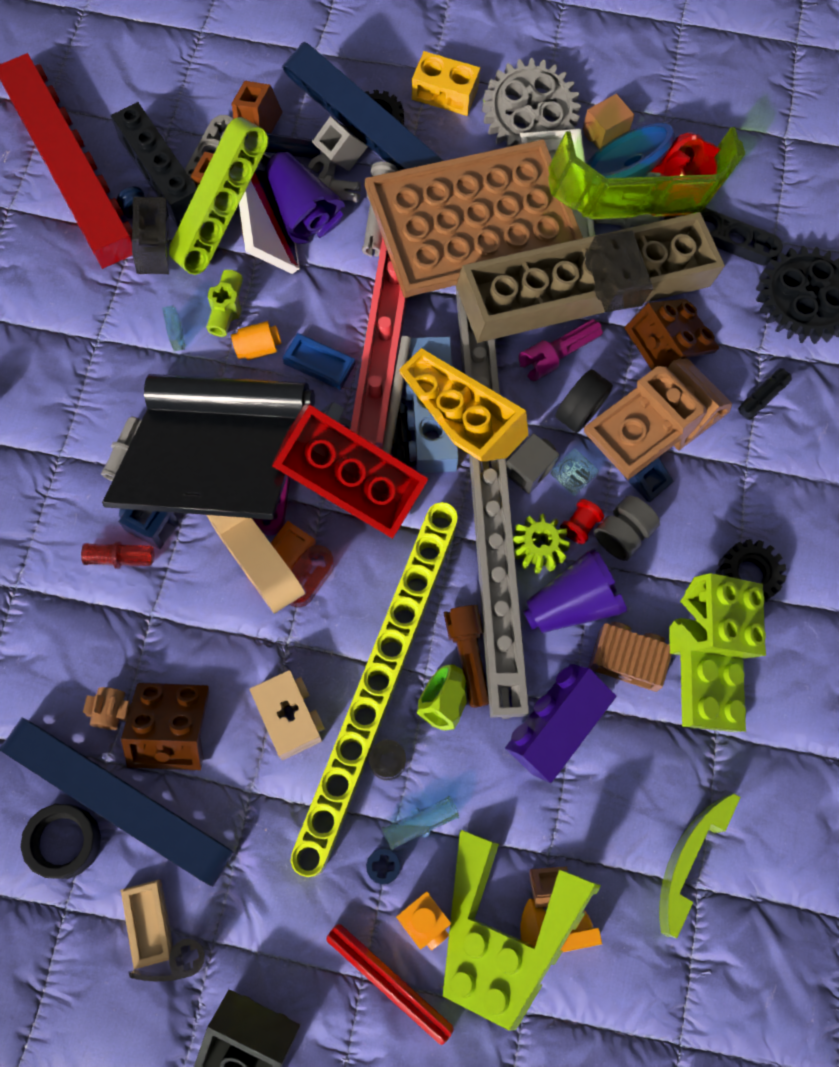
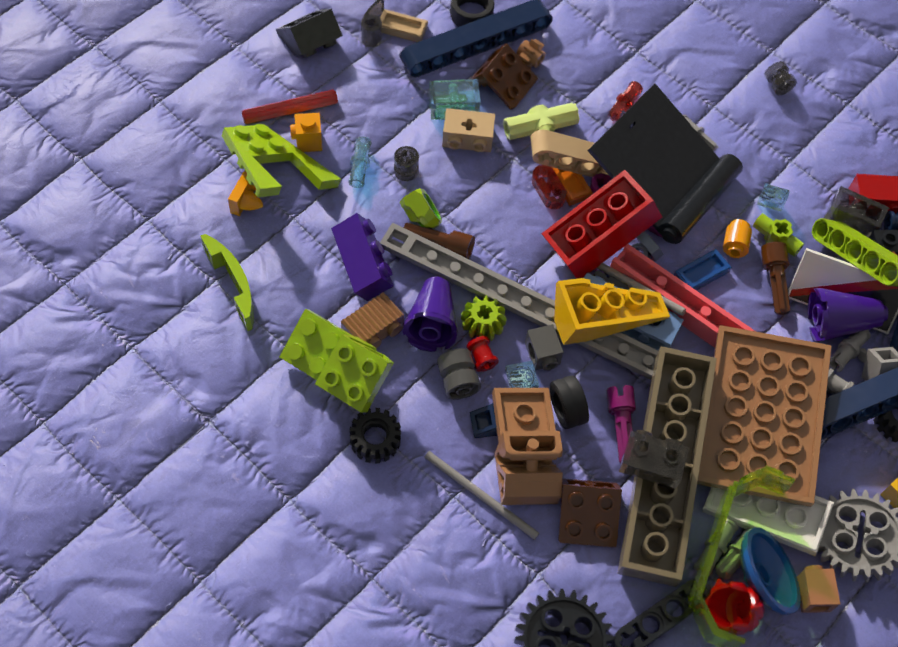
camera: 120 degrees right, 10 degrees down
neon yellow beam [290,502,458,878] -> none
dark blue bush [366,849,400,884] -> none
medium nougat tile [530,866,568,908] -> none
black axle [738,368,792,420] -> none
none -> light grey axle [424,451,539,540]
none -> clear light blue brick [428,79,481,120]
none -> yellowish green piece [503,103,580,140]
none -> reddish brown piece [761,242,791,315]

